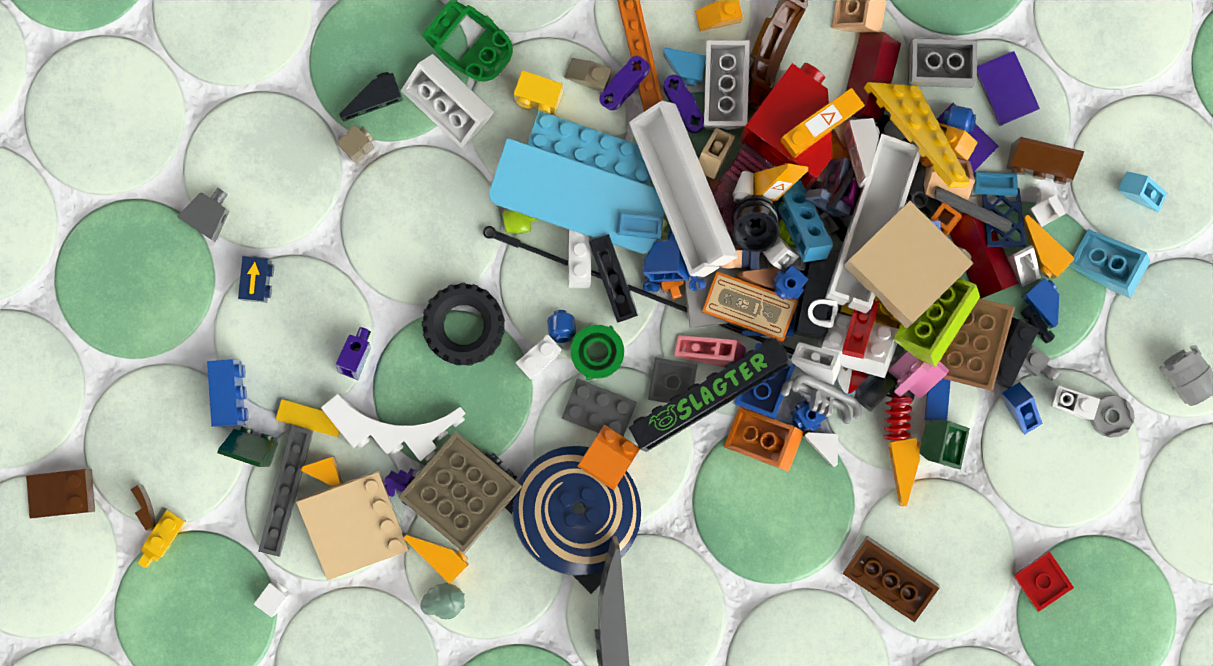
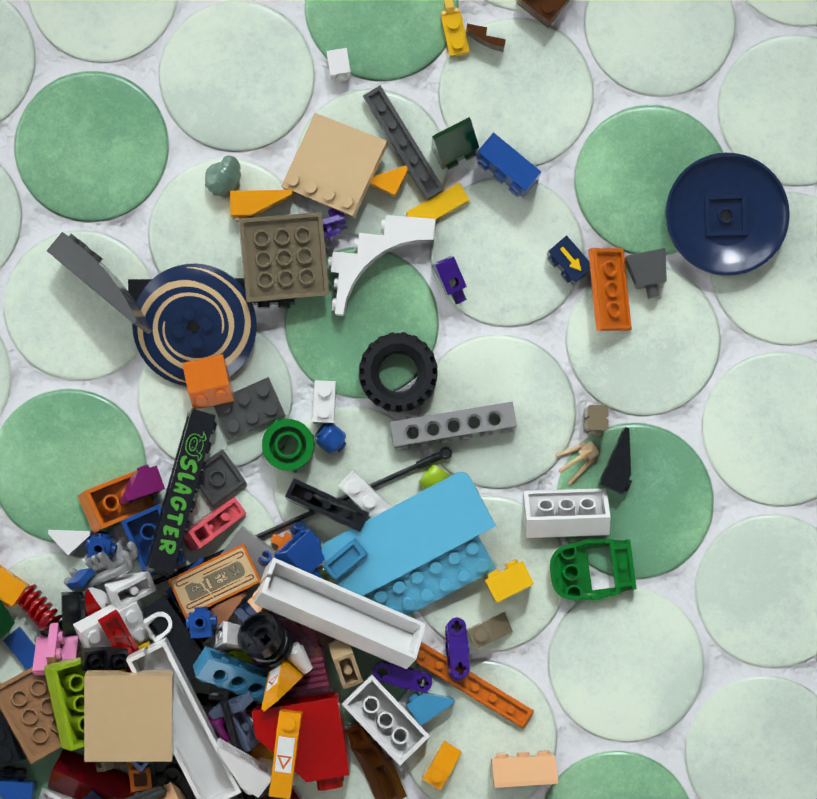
camera: 135 degrees right, 0 degrees up
none -> blue tile [67,568,95,589]
none -> black slope [80,647,128,671]
none -> magenta slope [120,464,165,505]
none -> light grey brick [390,401,517,450]
none -> tan plant [555,441,600,485]
none -> orange tile [588,248,632,331]
none -> dark blue dish [665,152,790,276]

